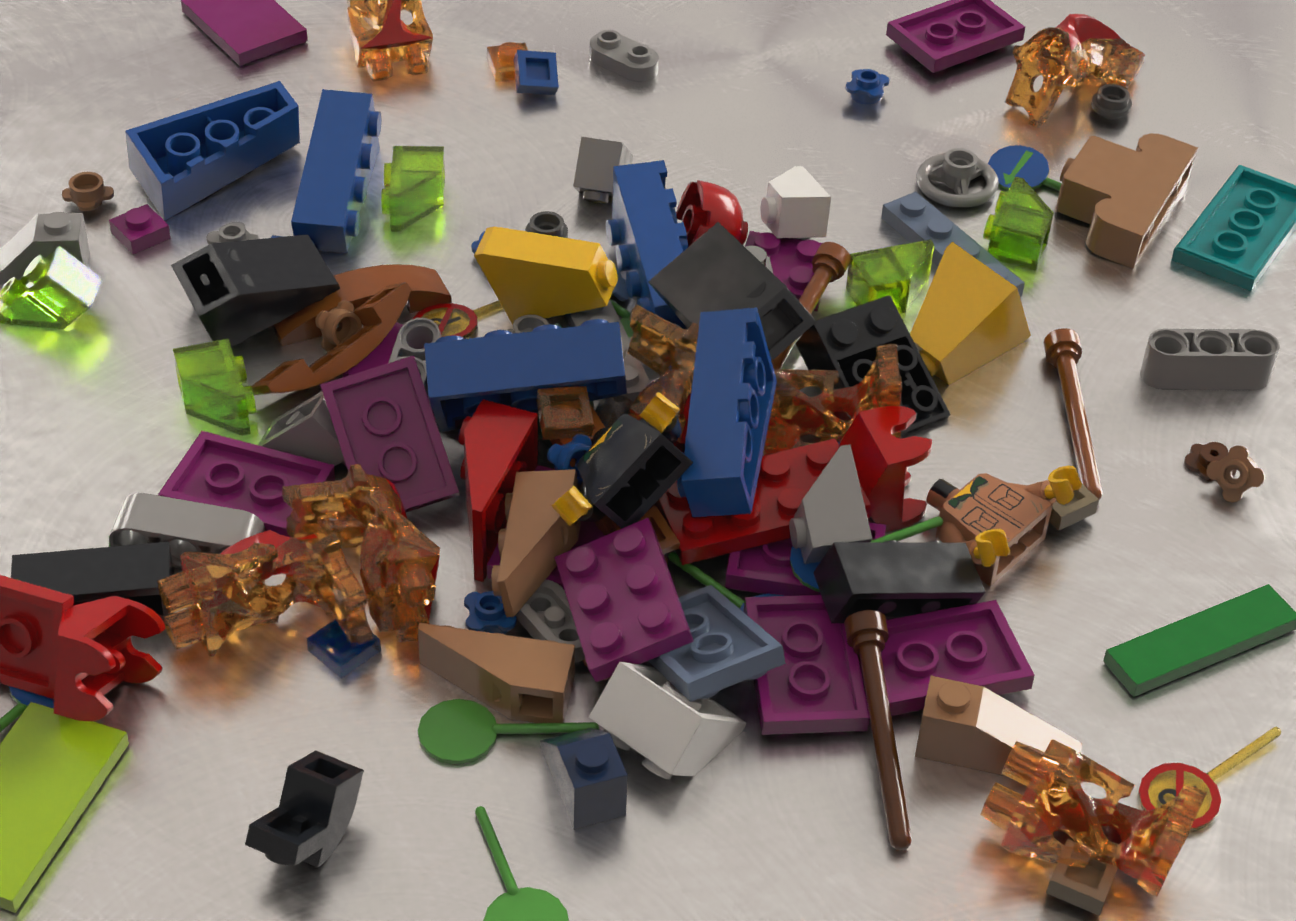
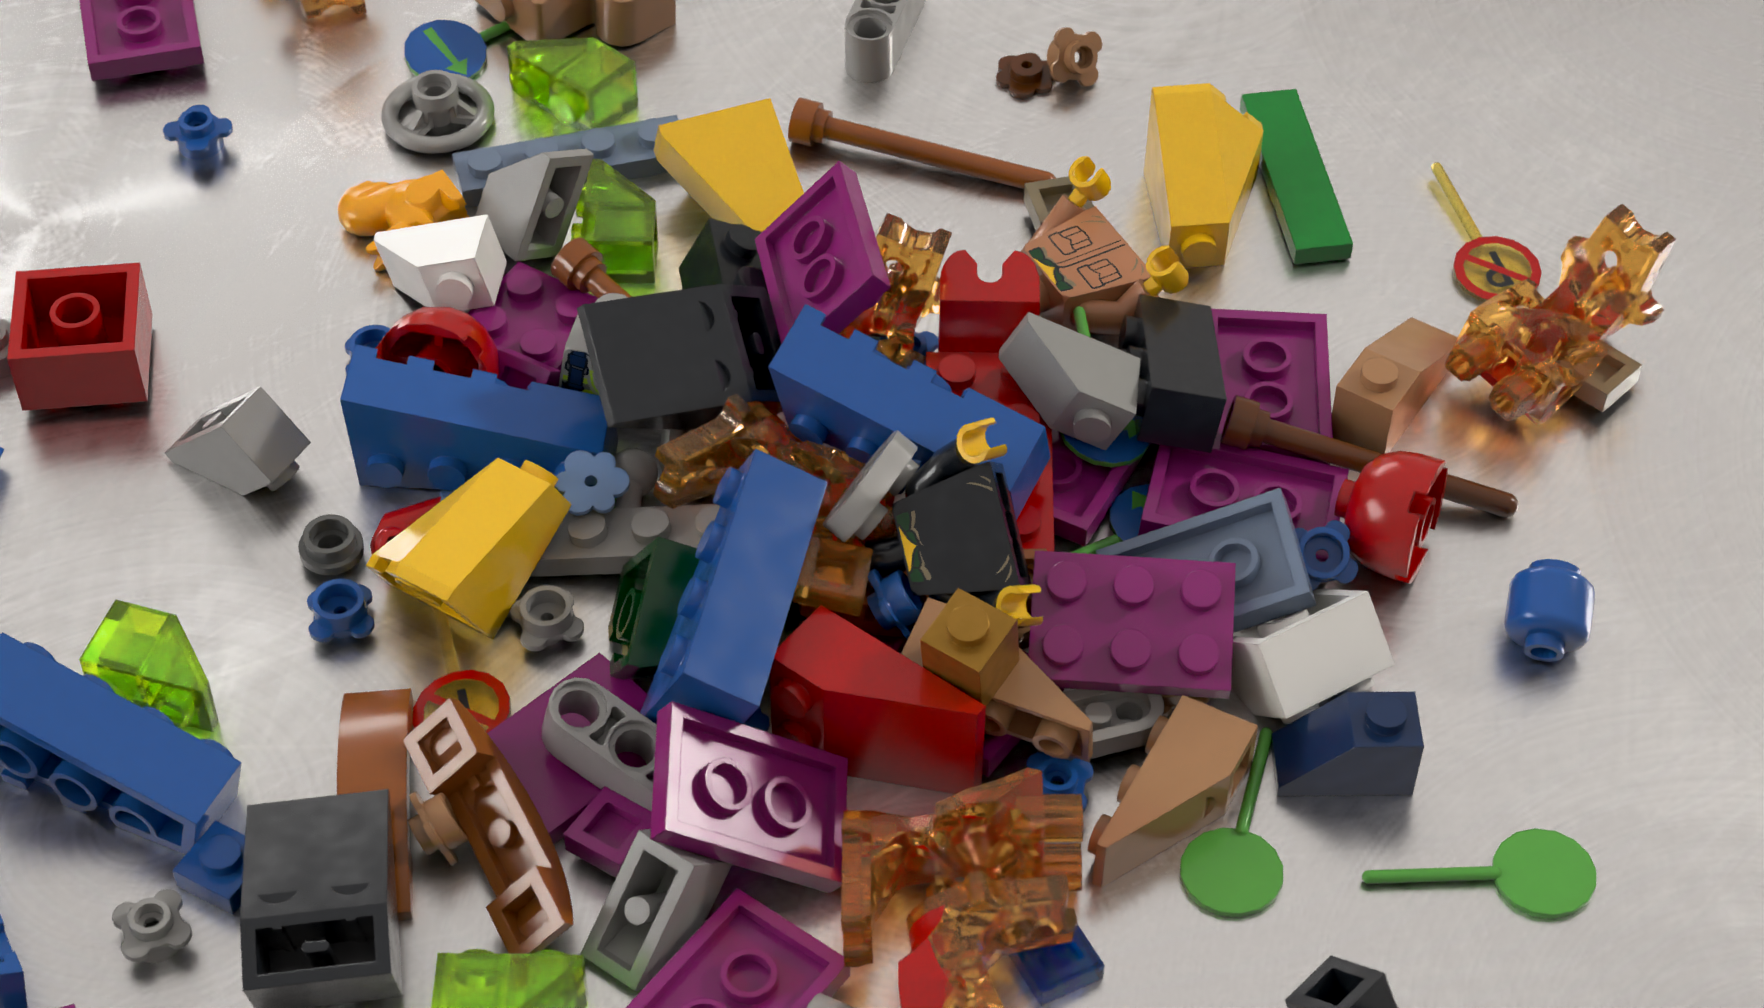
camera: 70 degrees left, 5 degrees up
none -> red brick [7,262,153,411]
none -> light orange animal [337,169,469,271]
none -> light grey slope [475,149,594,261]
none -> medium blue plant [555,450,630,516]
none -> magenta plate [755,161,891,344]
none -> light grey plate [822,430,919,542]
none -> pearl gold brick [920,588,1019,706]
none -> yellow slope [1143,83,1264,268]
none -> blue plate [1295,520,1358,591]
none -> red cylinder [1334,451,1448,584]
none -> blue head [1504,559,1595,662]

